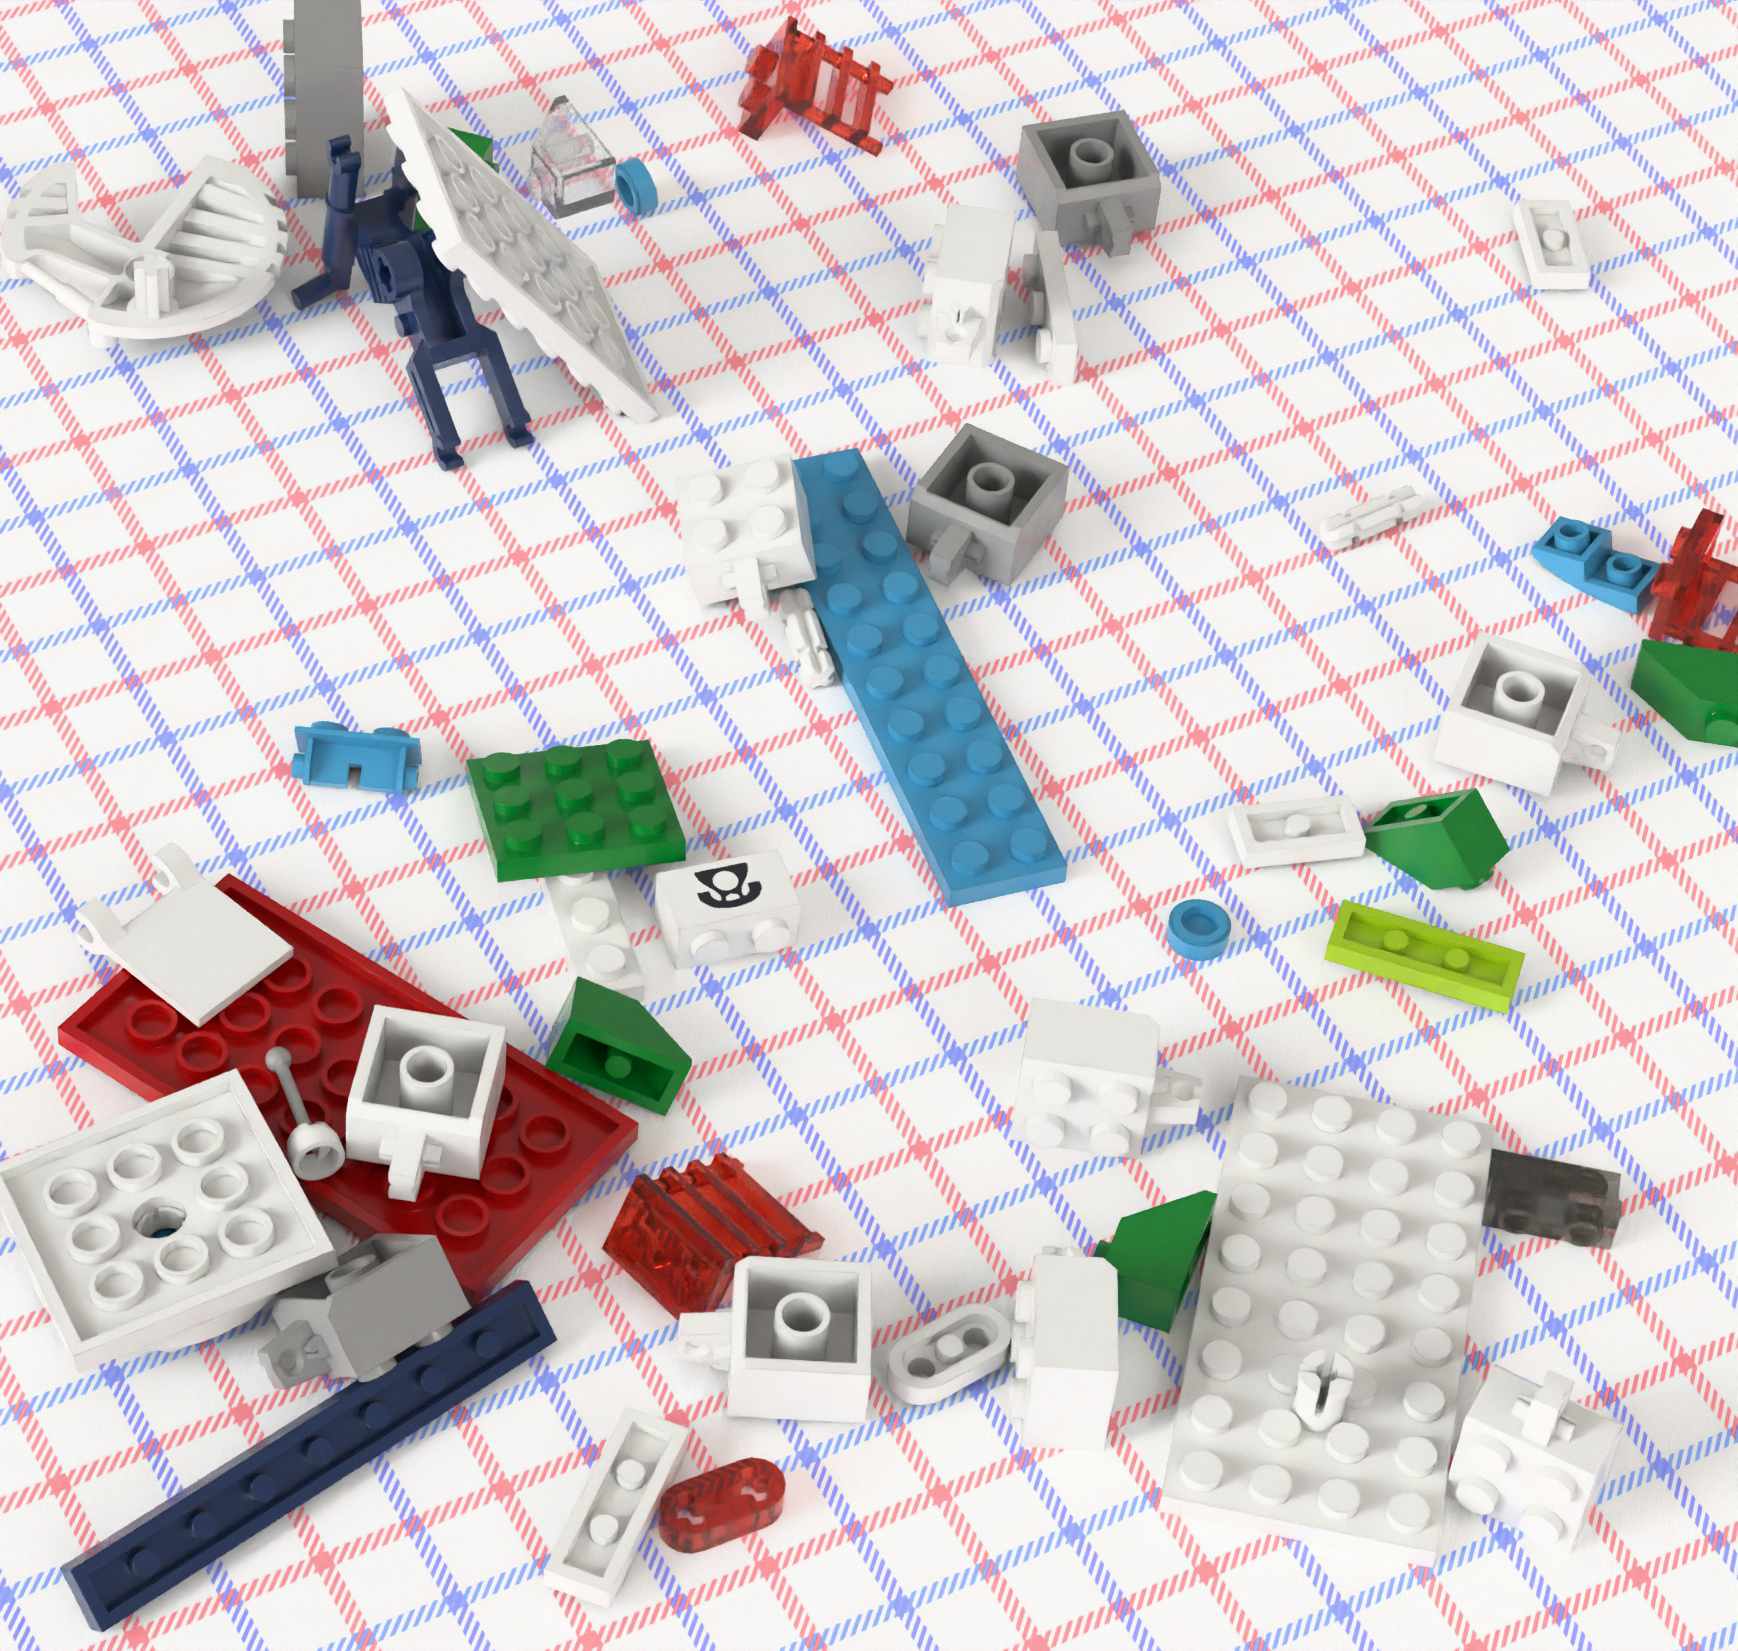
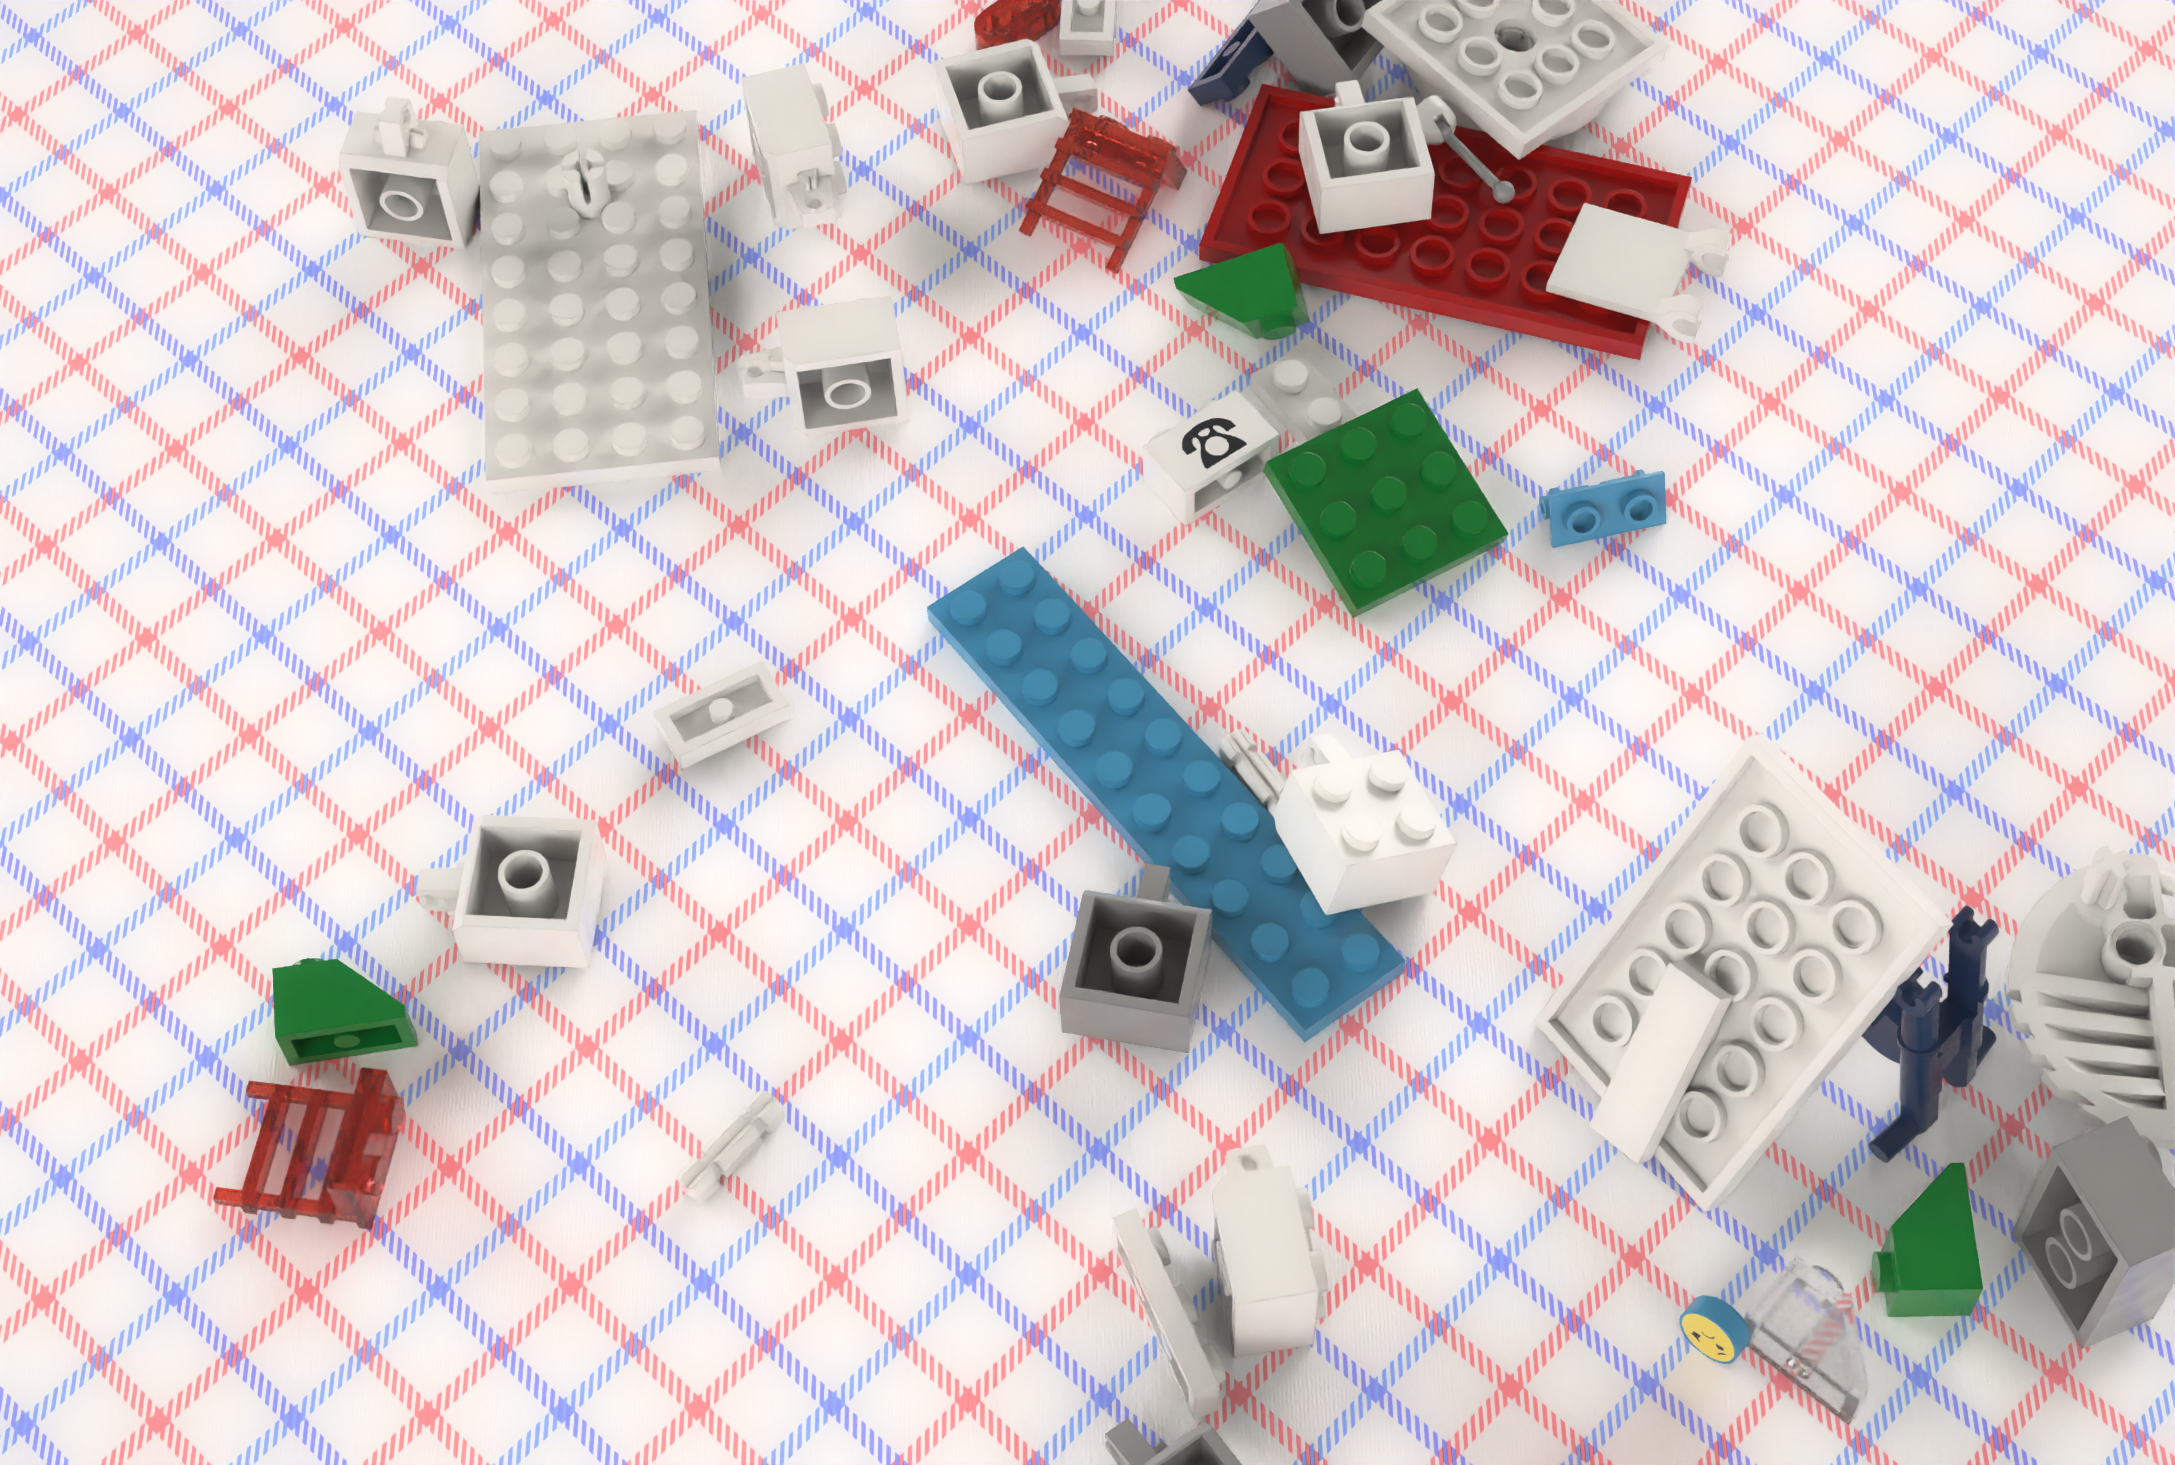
camera: 170 degrees right, 10 degrees up
white plate [886,1303,1011,1405] -> none
green slope [1093,1190,1218,1334] -> none
dark azure tile [1166,899,1231,961] -> none
lime plate [1324,899,1526,1014] -> none
green slope [1363,788,1510,891] -> none
clear smoke bracket [1482,1149,1623,1250] -> none
dark azure slope [1532,516,1665,615] -> none
none -> white tile [1588,959,1733,1164]

